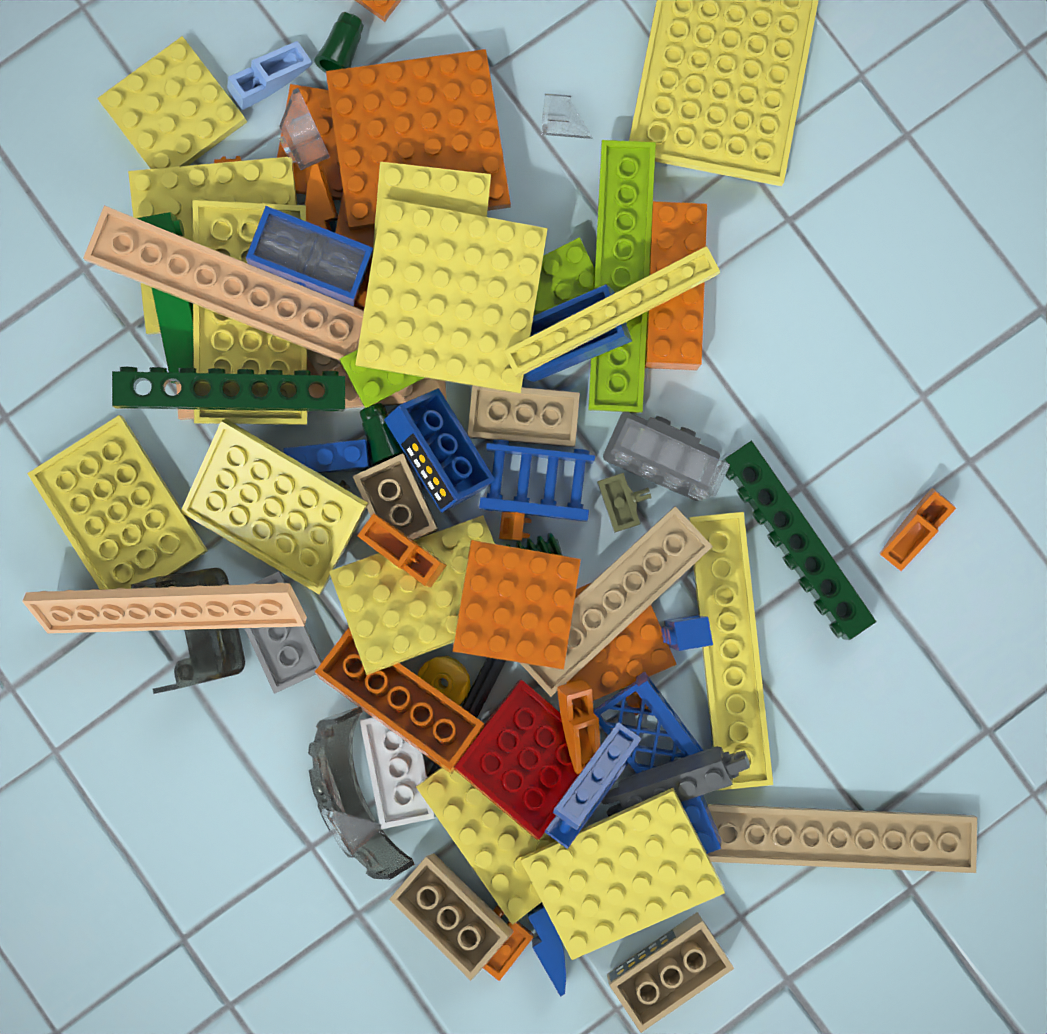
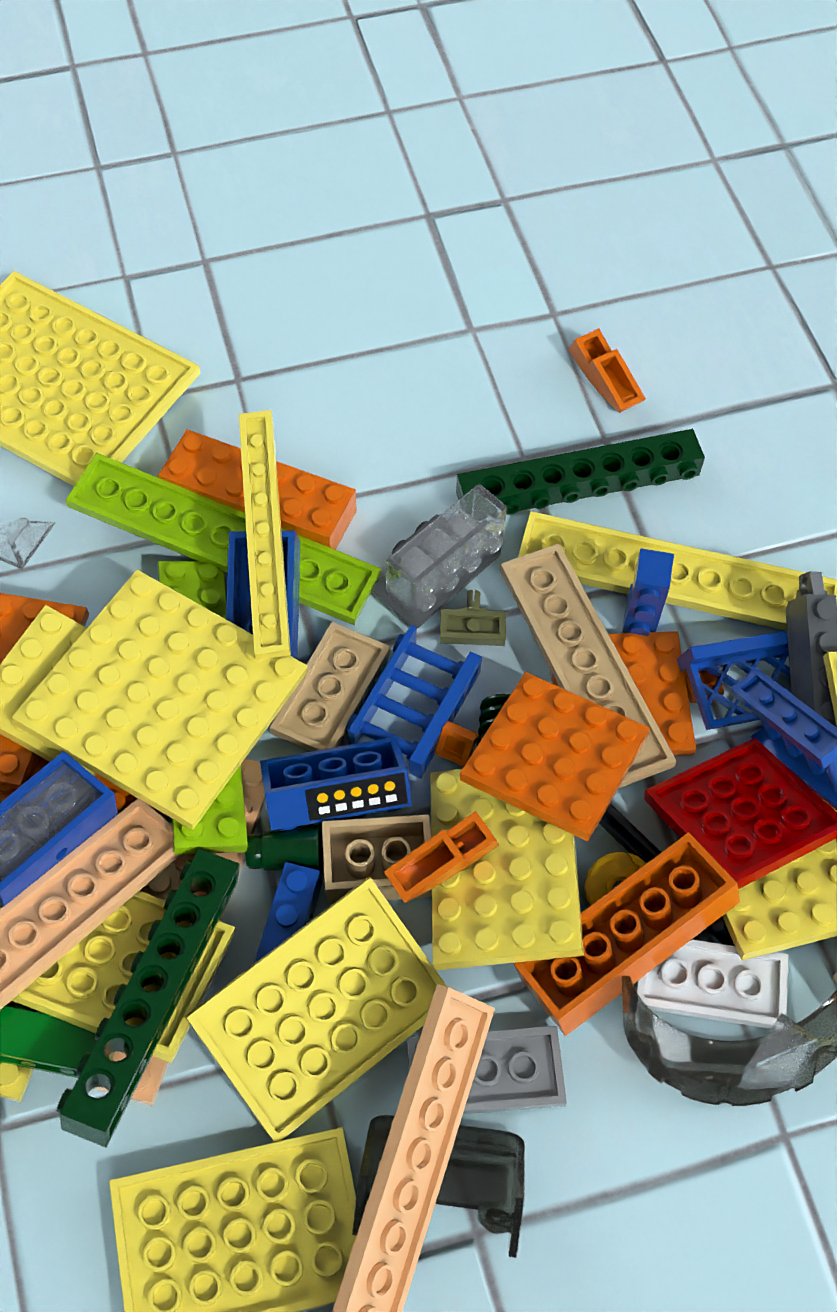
camera: 70 degrees left, 25 degrees down
orange slope [557,680,601,774] -> none

